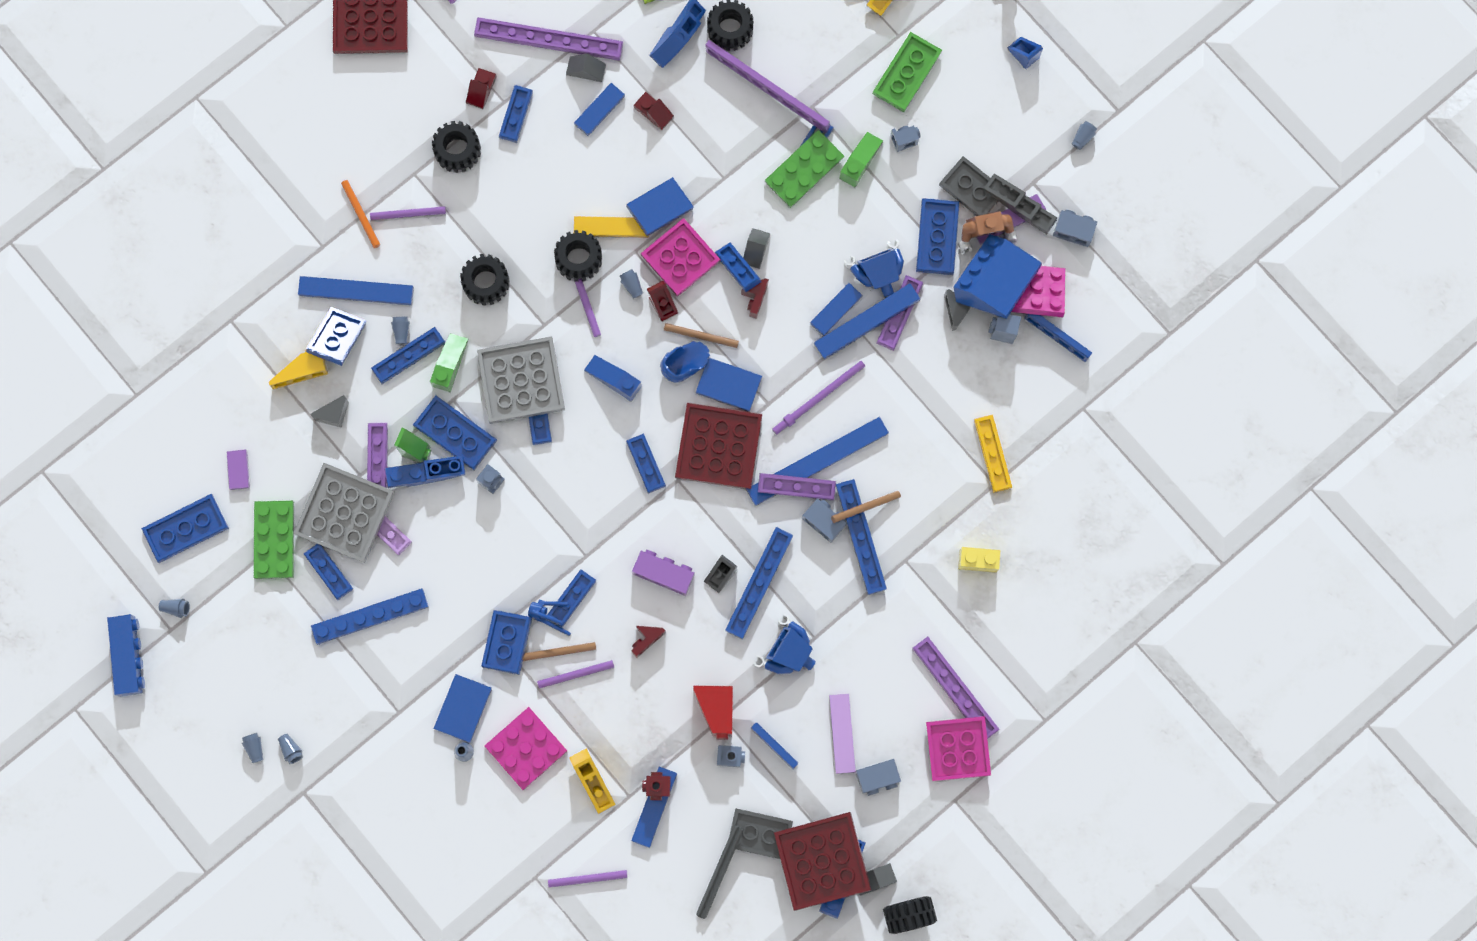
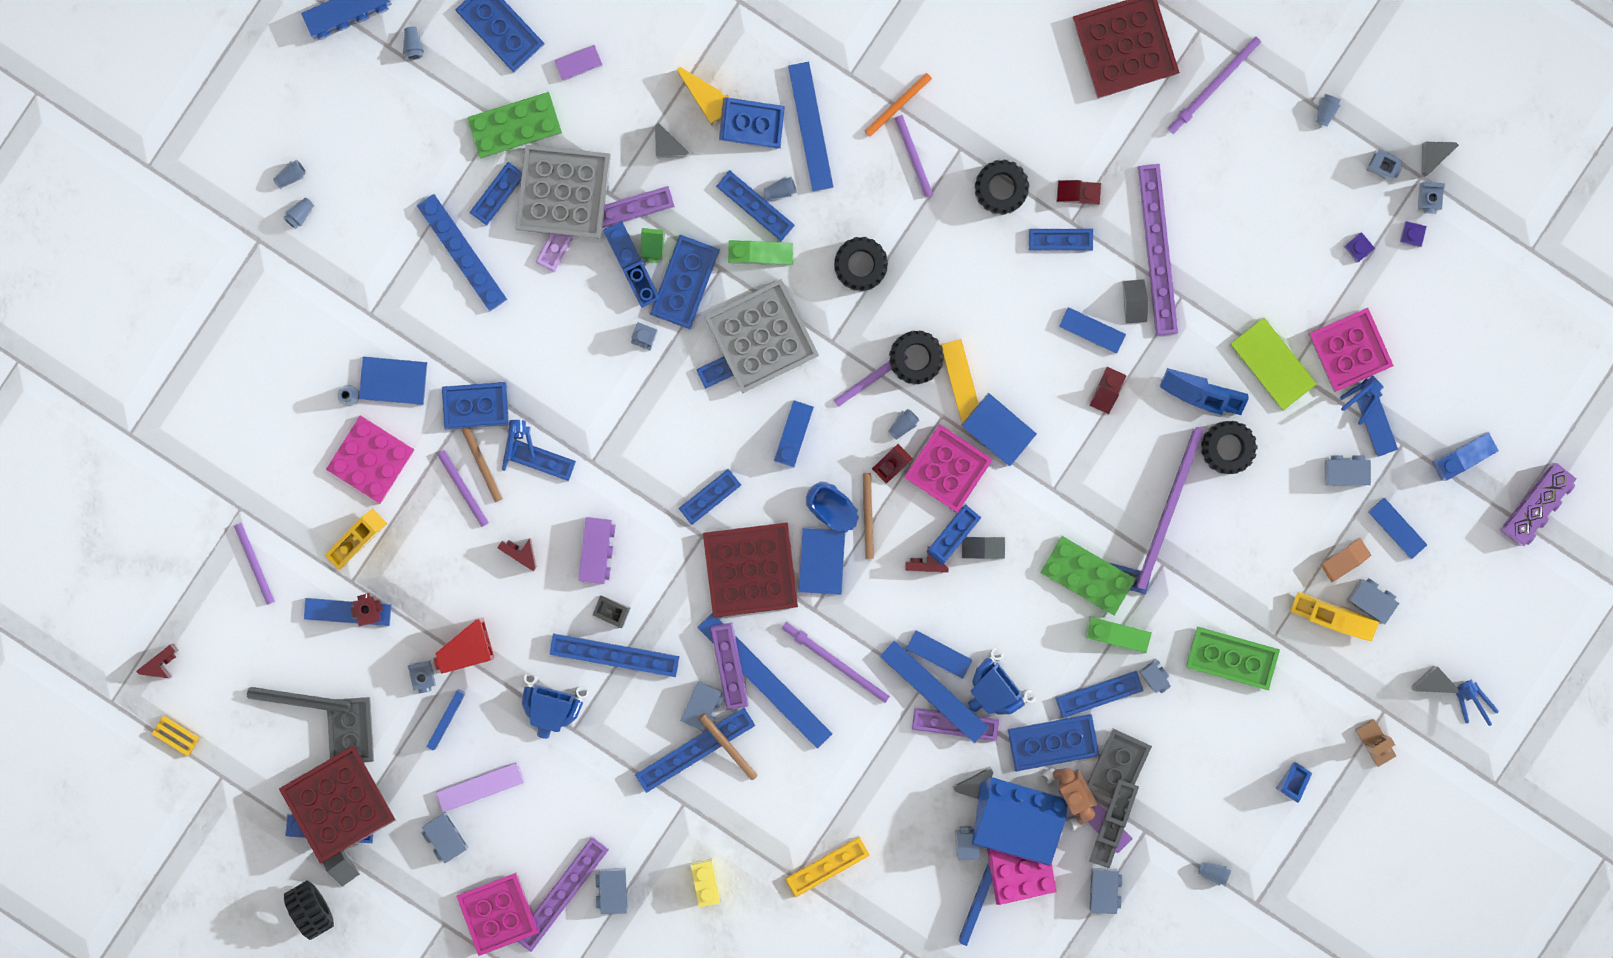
camera: 75 degrees right, 10 degrees up
none -> sand blue brick [595,868,627,914]
none -> blue tile [1055,671,1143,718]

